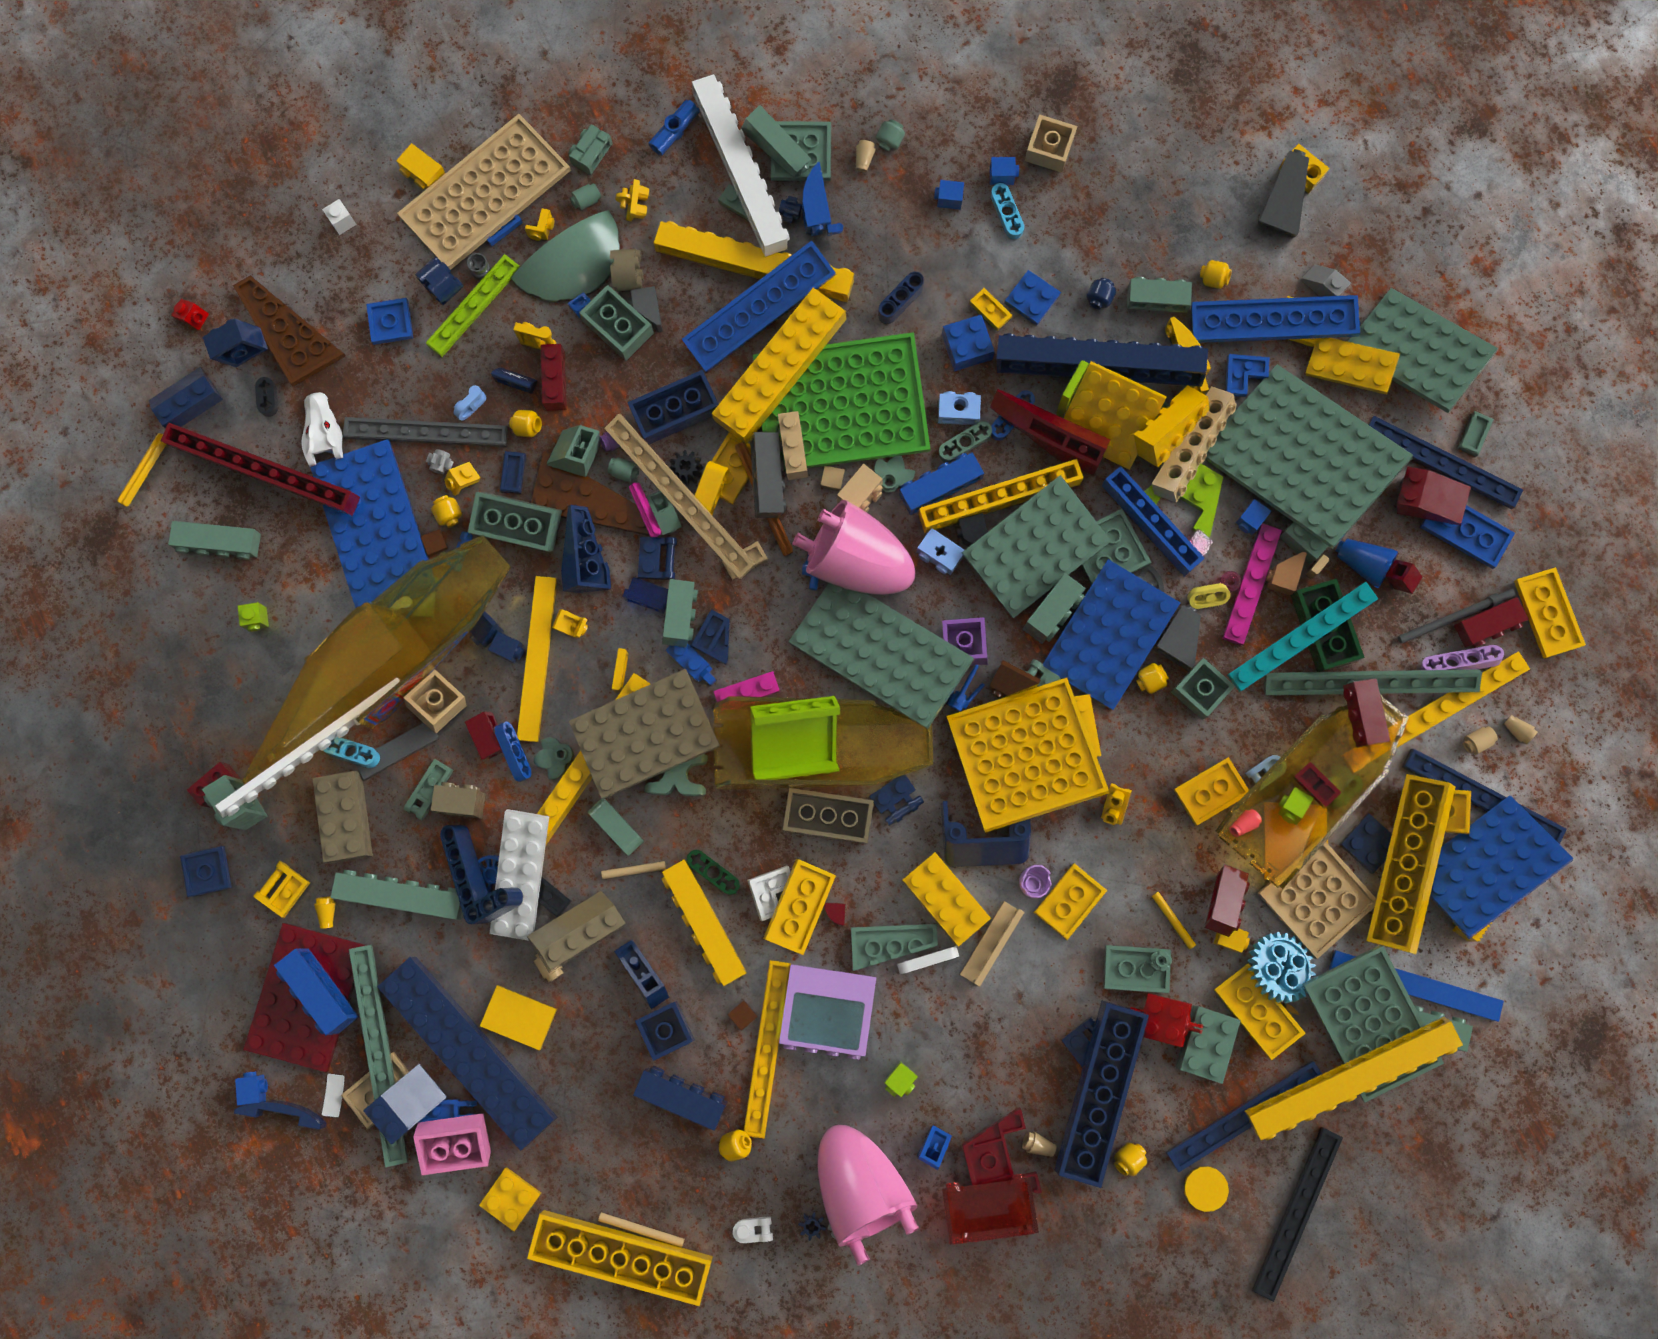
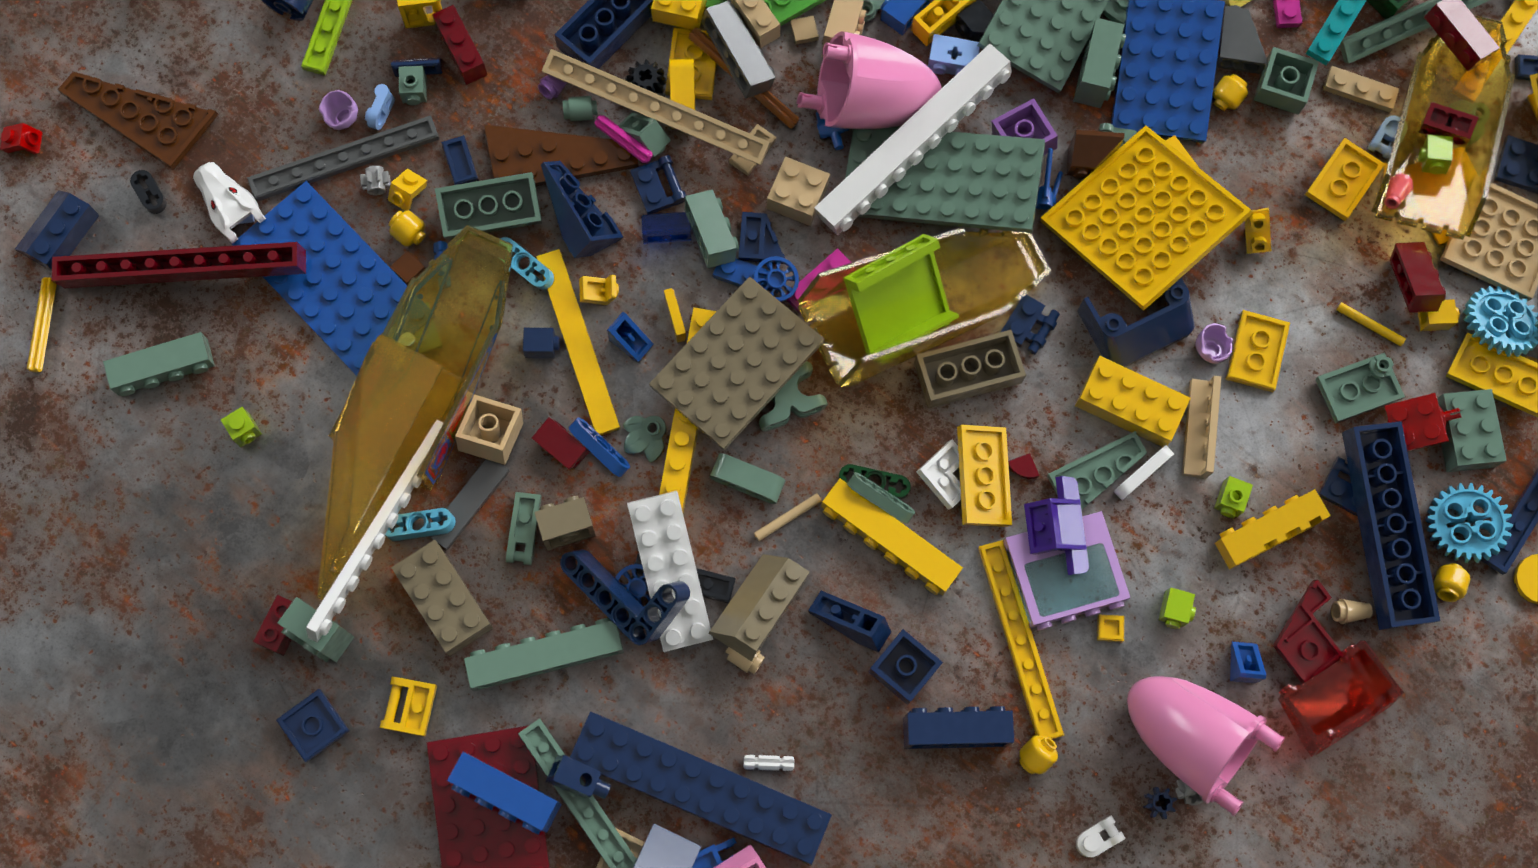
camera: 30 degrees left, 5 degrees down
dark blue brick [202,318,268,367] -> none
yellow cone [314,896,336,929] -> none
blue plate [366,298,413,345] -> none
dark blue slope [468,609,504,648] -> none
yellow tile [480,985,557,1050] -> none
yellow head [509,410,542,437] -> none
sand green slope [547,425,601,477] -> none
reddish brown tile [727,1000,758,1031] -> none
none -> lavender hair [319,90,358,130]
none -> sand green brick [399,66,427,105]
none -> medium azure beam [494,237,554,290]
none -> dark blue torso [545,755,611,799]
none -> blue slope [607,312,653,362]
none -> white axle [744,755,794,771]
none -> blue wheel [753,256,799,302]
none -> tan brick [767,156,830,226]
none -> white brick [814,44,1012,235]
none -> sand green beam [847,472,915,524]
none -> dark purple plate [1024,476,1089,575]
none -> yellow tile [1097,614,1124,642]
none -> lime brick [1214,476,1253,518]
none -> yellow wedge [1215,489,1331,570]
none -> tan plate [1323,66,1399,113]
none -> medium azure gear [1426,483,1513,563]

